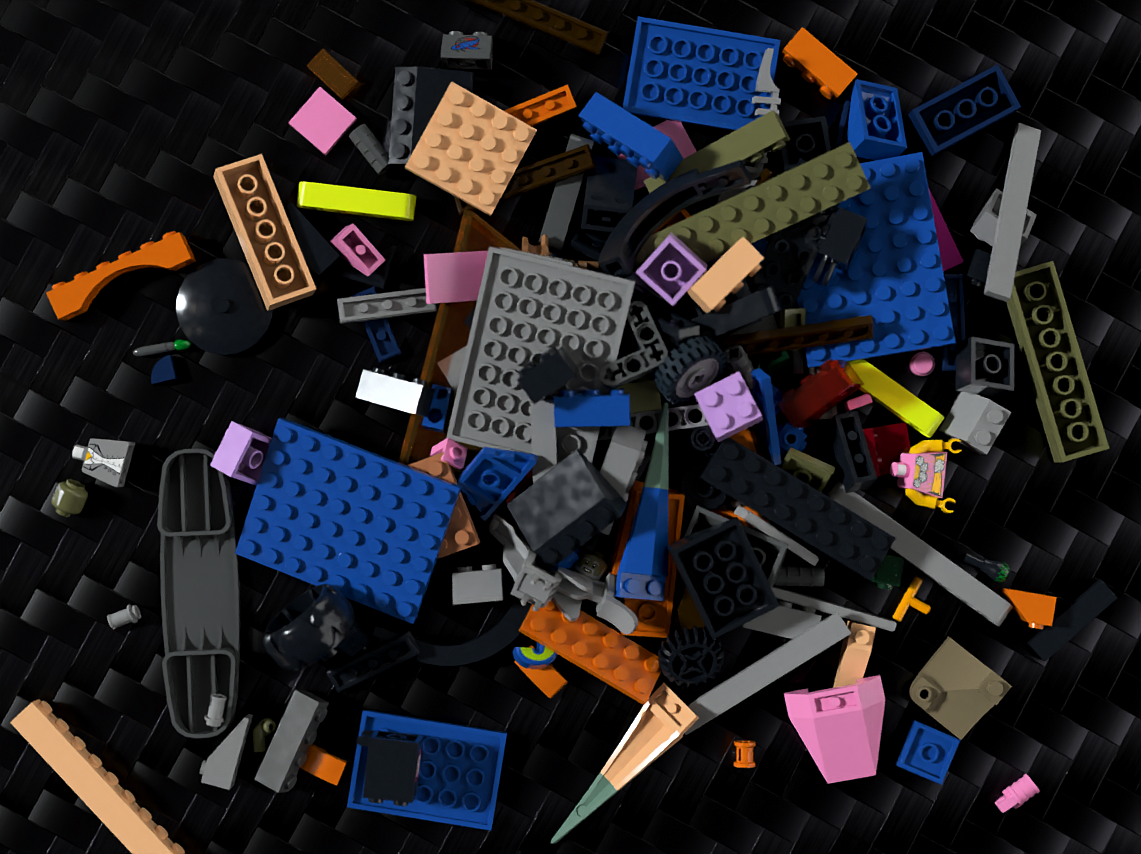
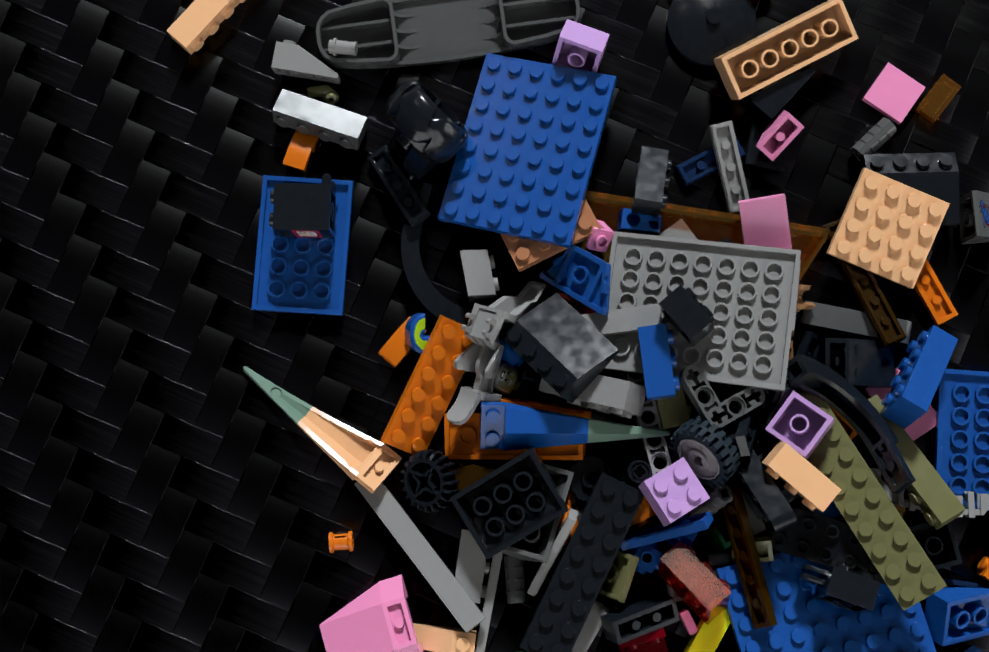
camera: 90 degrees right, 5 degrees down
neon yellow beam [296,182,416,221] -> none

